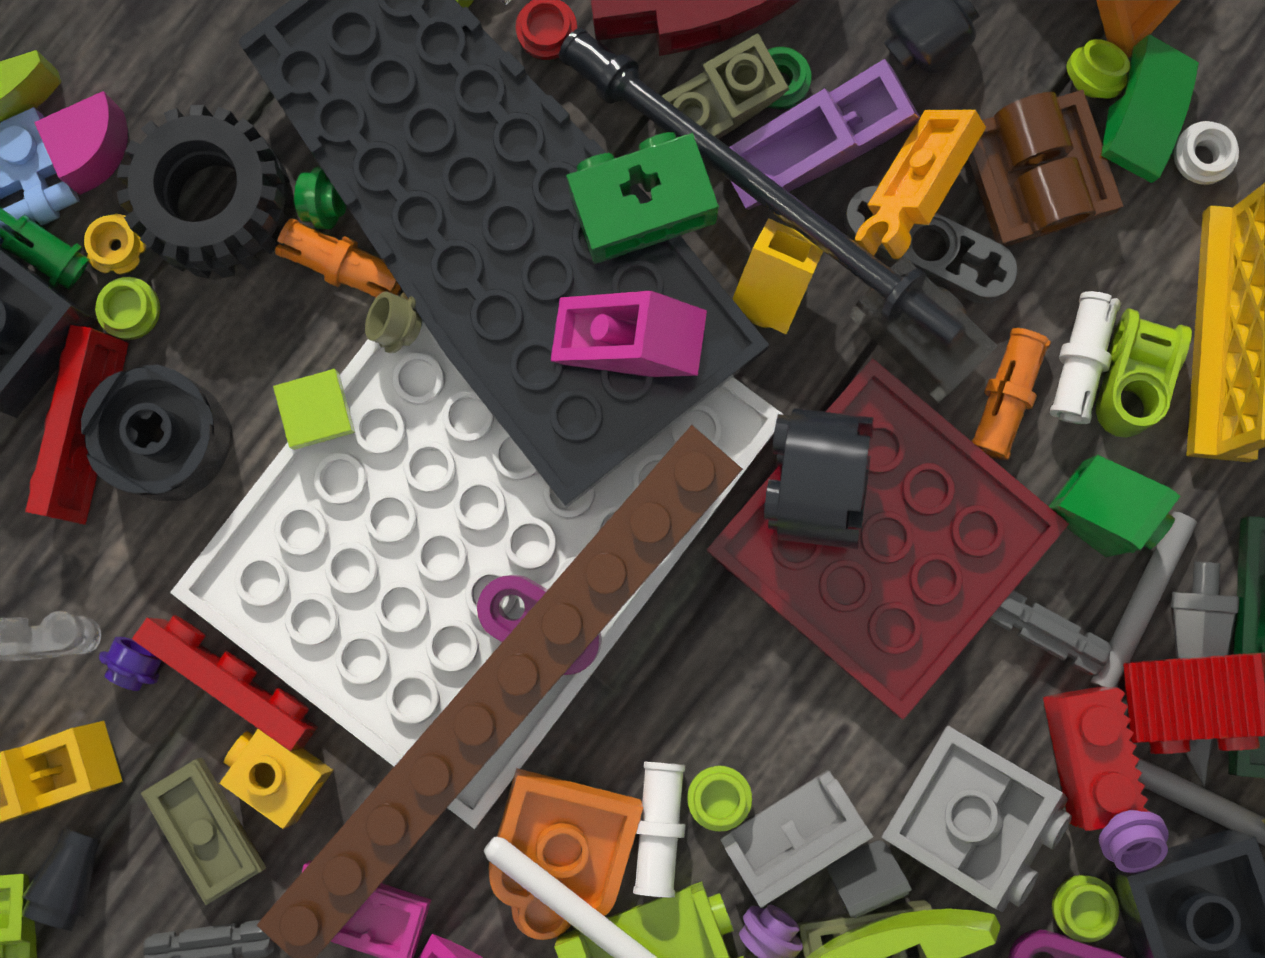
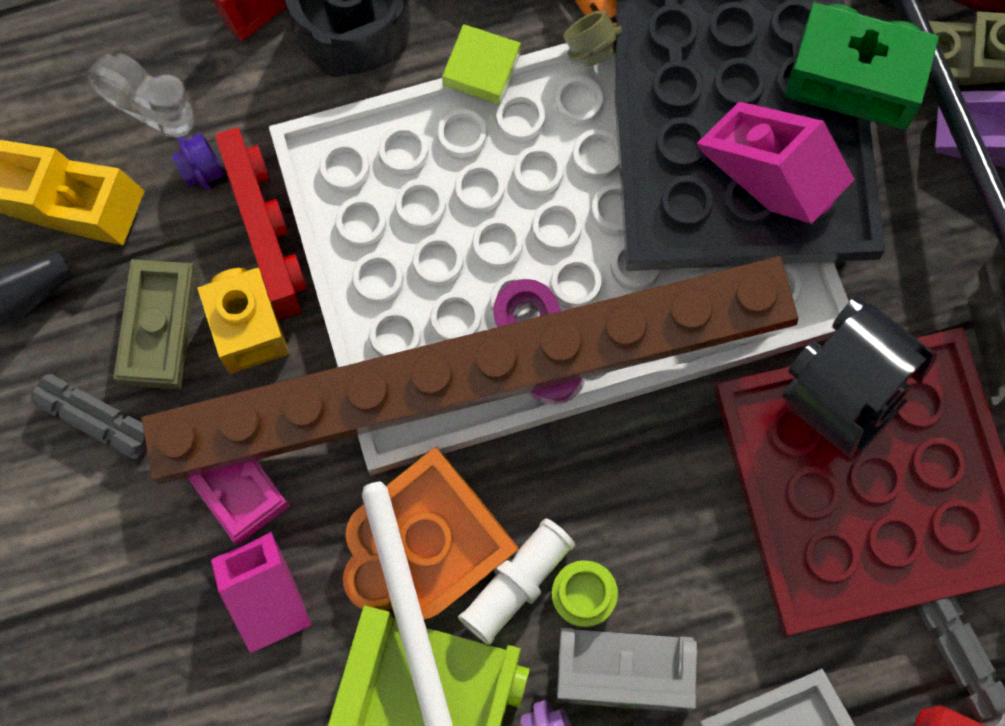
camera: 30 degrees right, 10 degrees down
yellow brick [732,218,823,334] -> none

